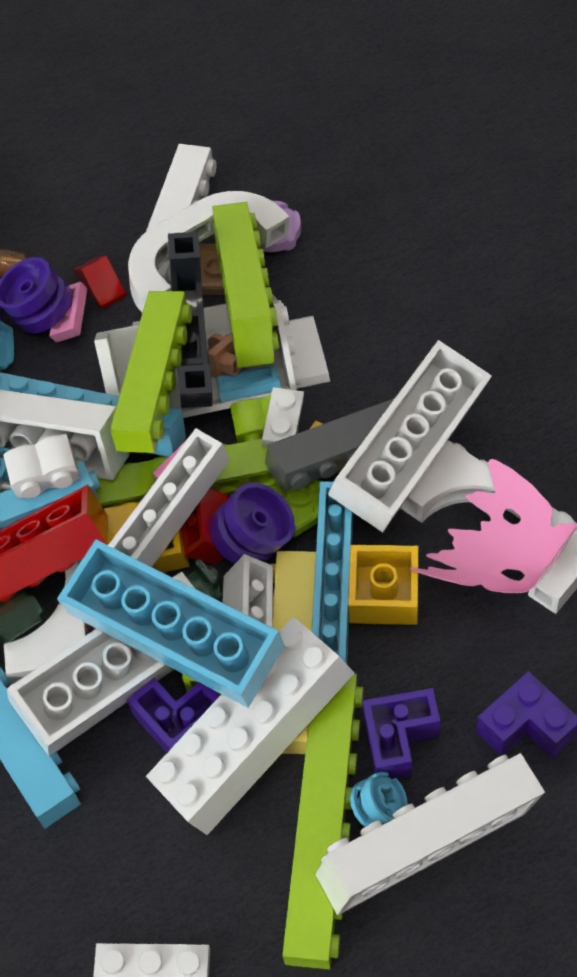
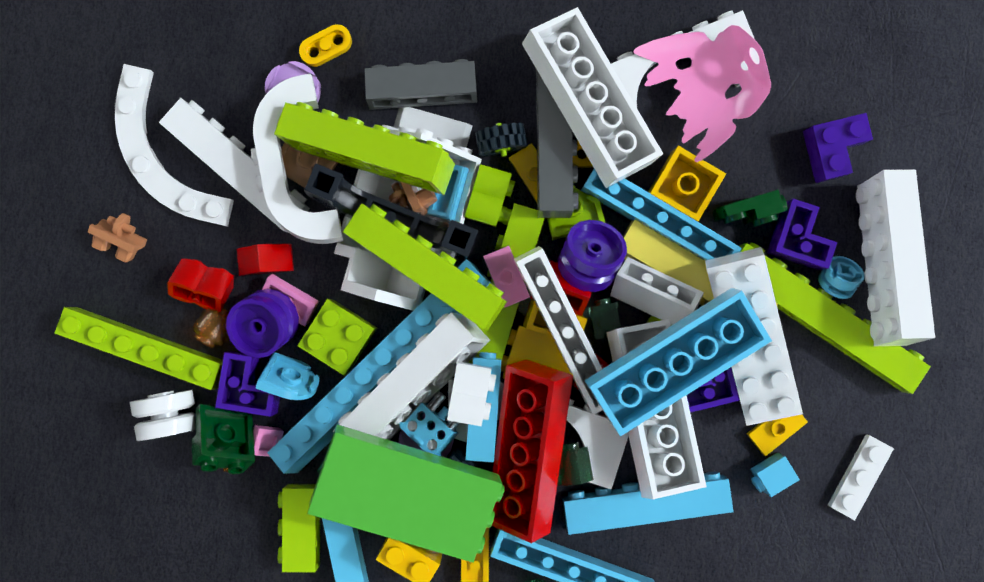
camera: 70 degrees left, 30 degrees up
white plate [262,387,304,447] -> none
none -> nougat hips [88,213,147,262]
none -> white plate [115,64,234,226]
none -> red brick [167,259,234,312]
none -> lime brick [298,299,378,376]
none -> yellow plate [299,24,352,67]
none -> dark grey brick [365,59,477,110]
none -> black wheel [475,123,528,157]
none -> dark green plate [712,190,787,226]
none -> yellow plate [747,414,808,456]
none -> medium azure brick [750,452,800,497]

